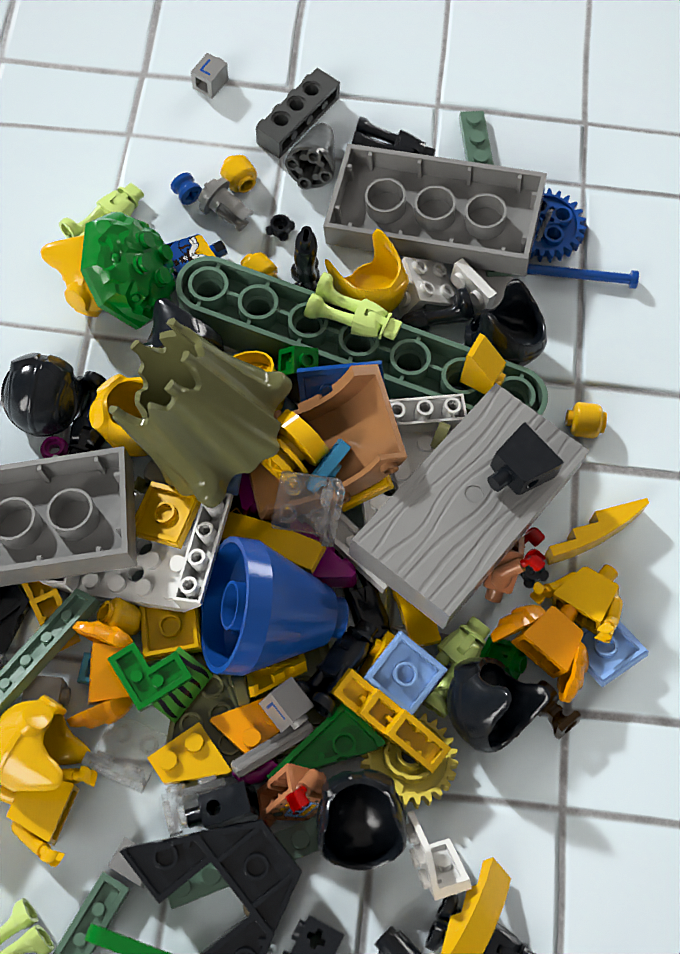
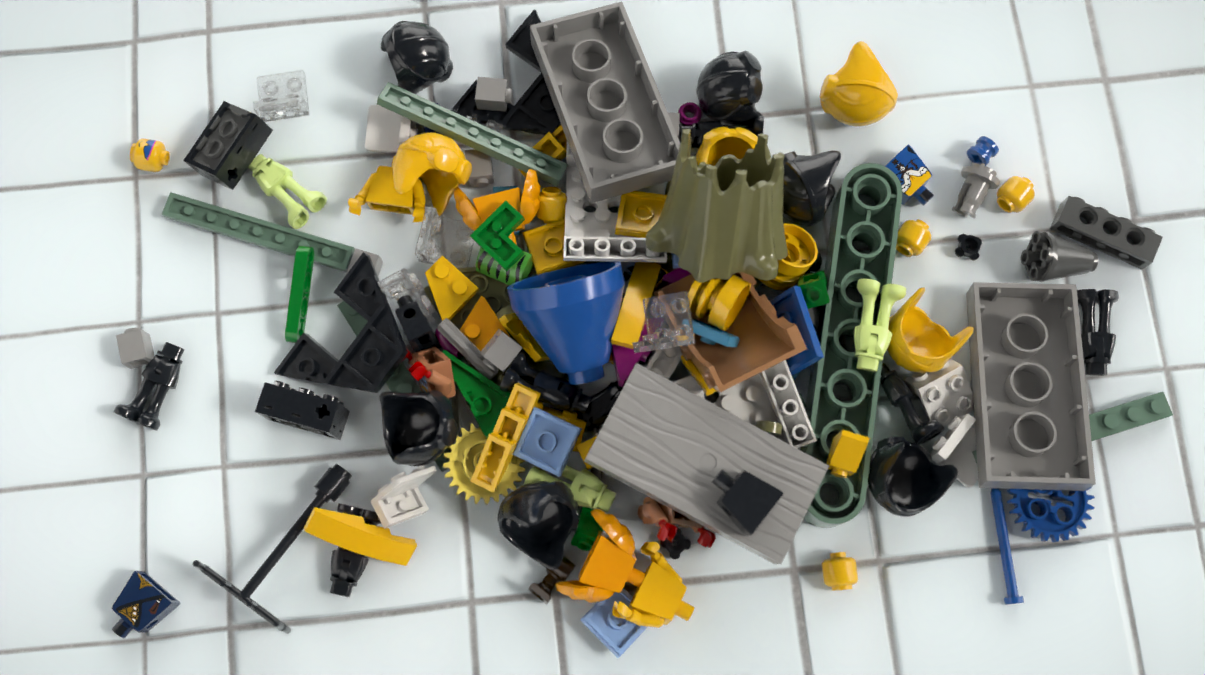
camera: 85 degrees right, 10 degrees up
yellowish green piece [59,183,144,239] -> none
green rock [80,212,176,330] -> none
light grey brick [191,53,228,98] -> none
black piece [291,226,320,292] -> none
yellow slope [544,498,649,565] -> none

